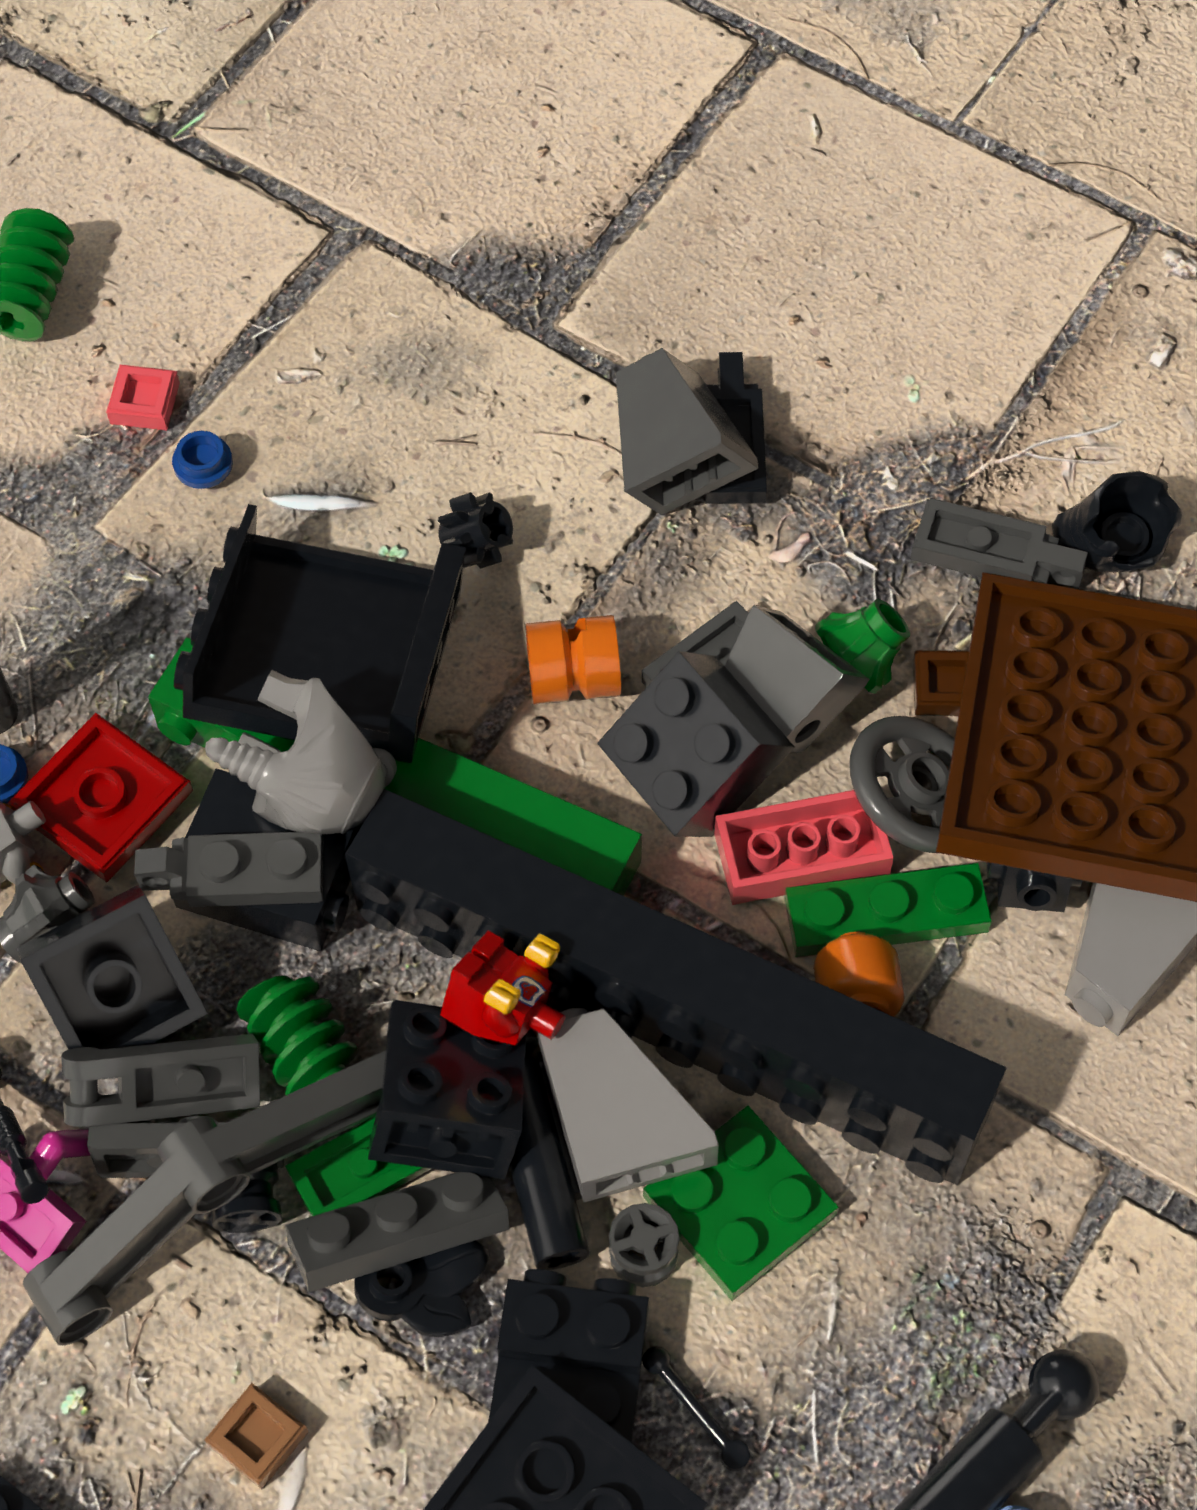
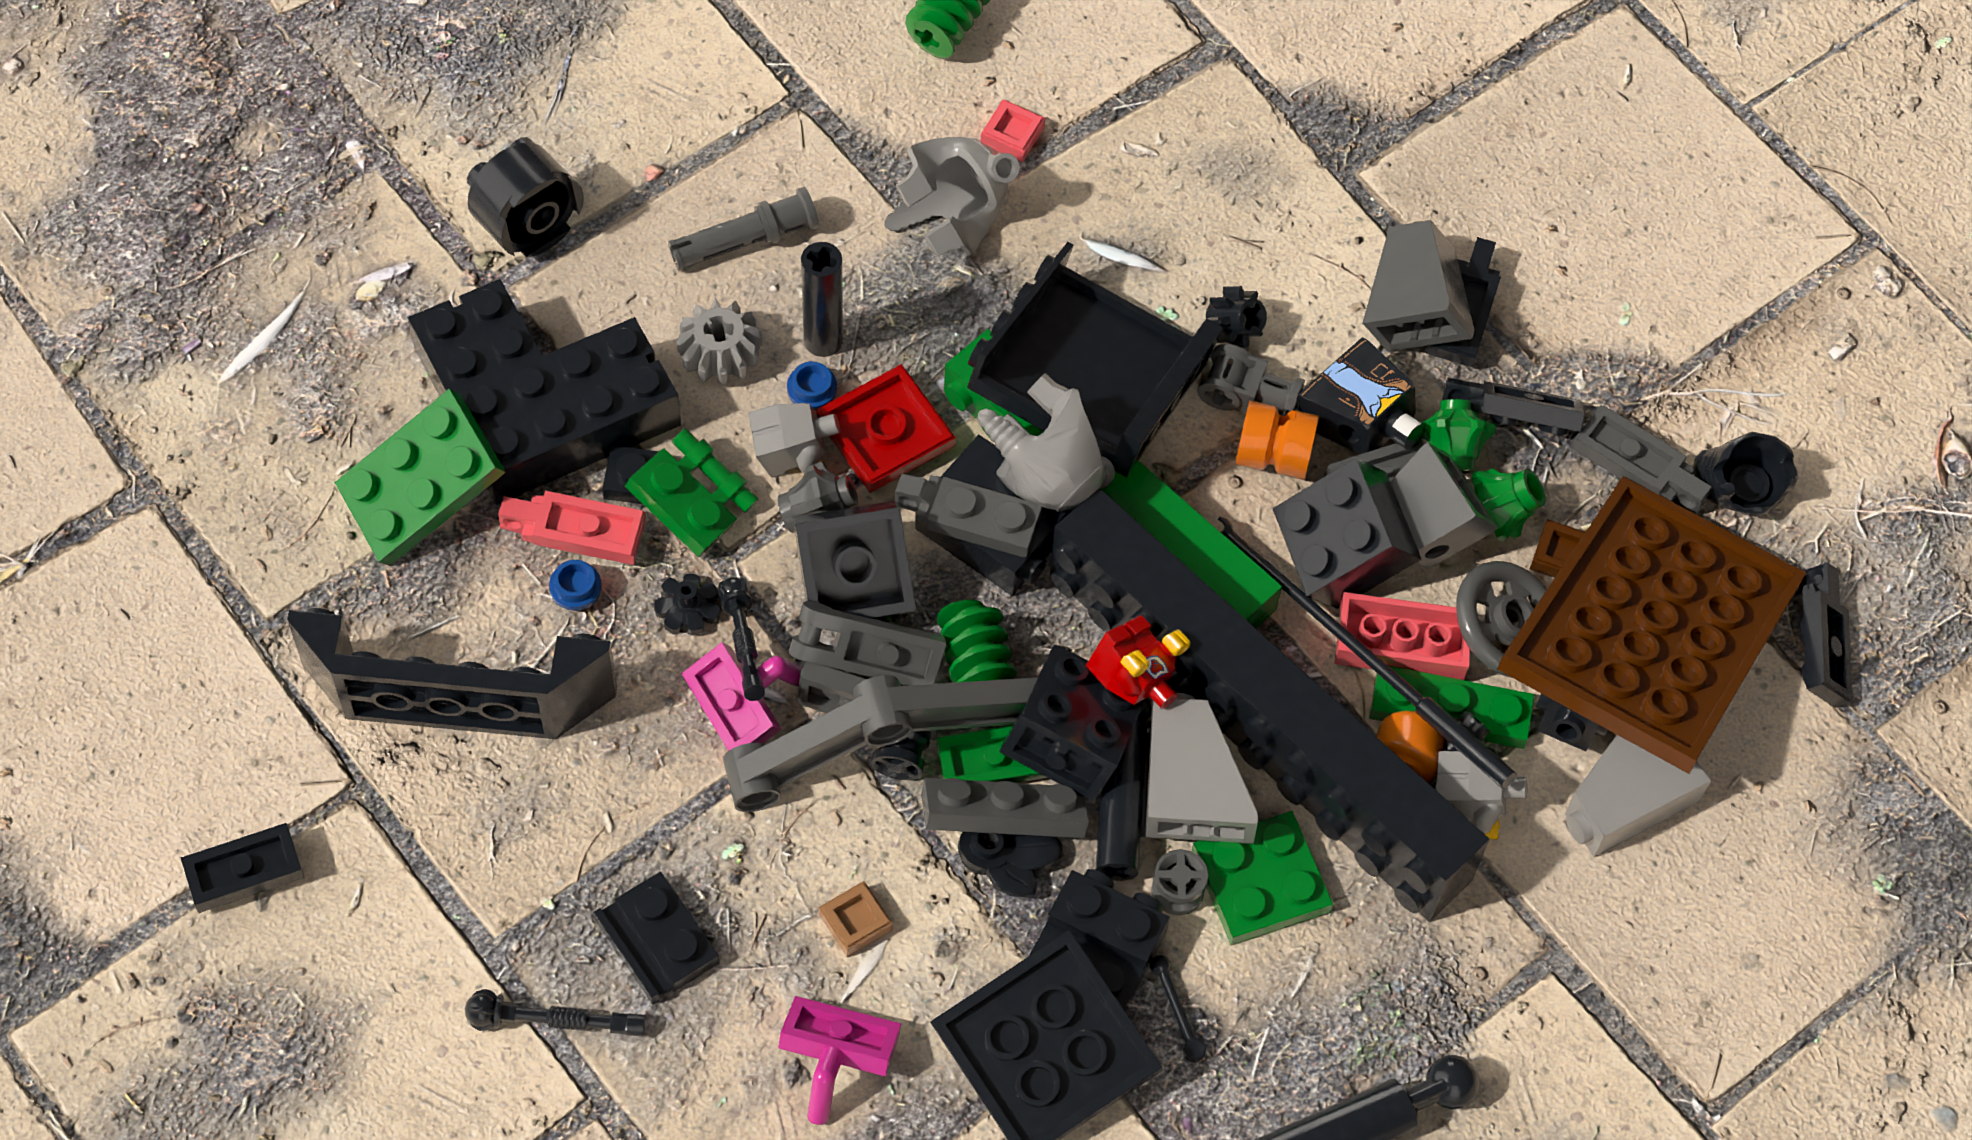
camera: 15 degrees right, 0 degrees up
blue plate [172,431,233,489] -> none
none -> light grey piece [884,137,1020,257]
none -> dark grey connector [1197,344,1305,416]
none -> black piece [1218,516,1517,789]
none -> black torso [1298,337,1425,454]
none -> green rock [1421,399,1496,474]
none -> light grey piece [1436,751,1528,840]
none -> black hinge [1442,377,1584,435]

